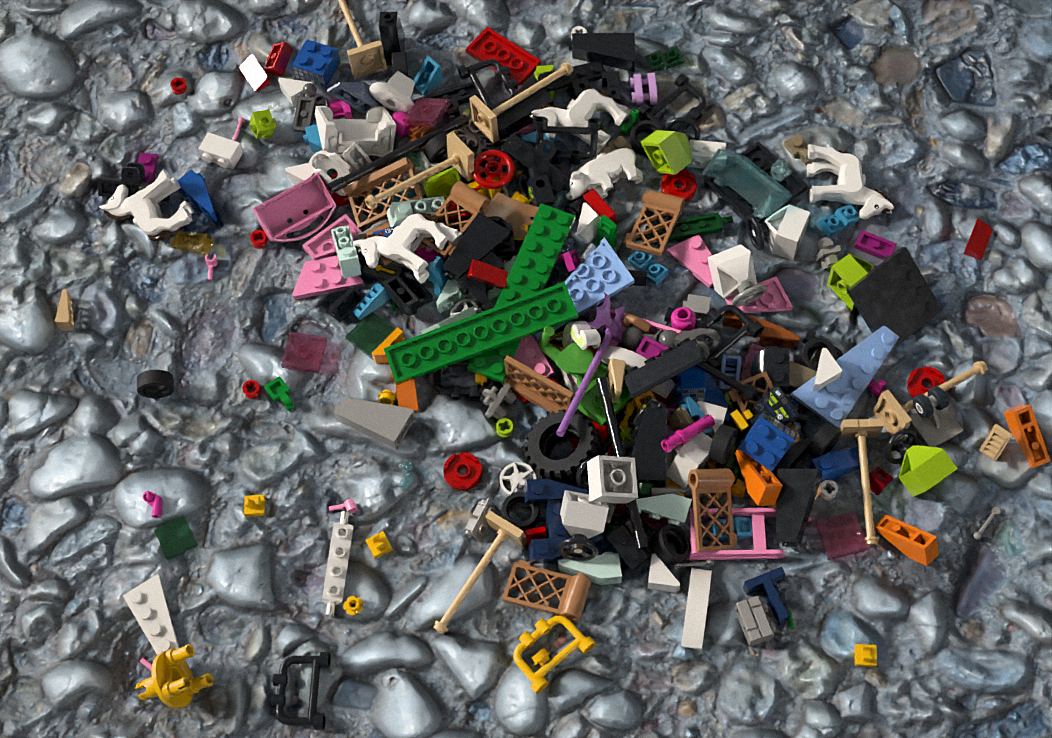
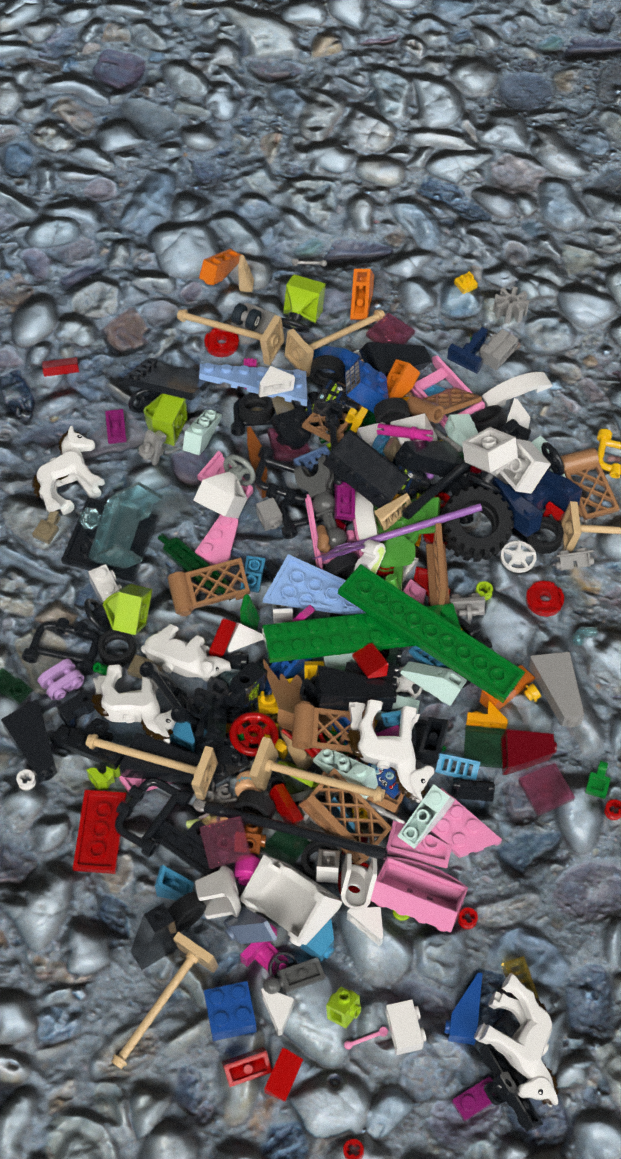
camera: 130 degrees left, 5 degrees down
bright pink hand [205,254,218,281] -> none
red tile [661,169,697,202] -> none
dark pink head [671,307,696,331] -> none
white piece [746,205,810,261] -> none
dark azure slope [818,204,861,237] -> none
dark red slope [869,467,893,495] -> none
none -> light aqua slope [183,409,222,455]
none -> red slope [268,783,304,825]
none -> light grey gear [493,286,529,324]
none -> dark red slope [501,729,557,775]

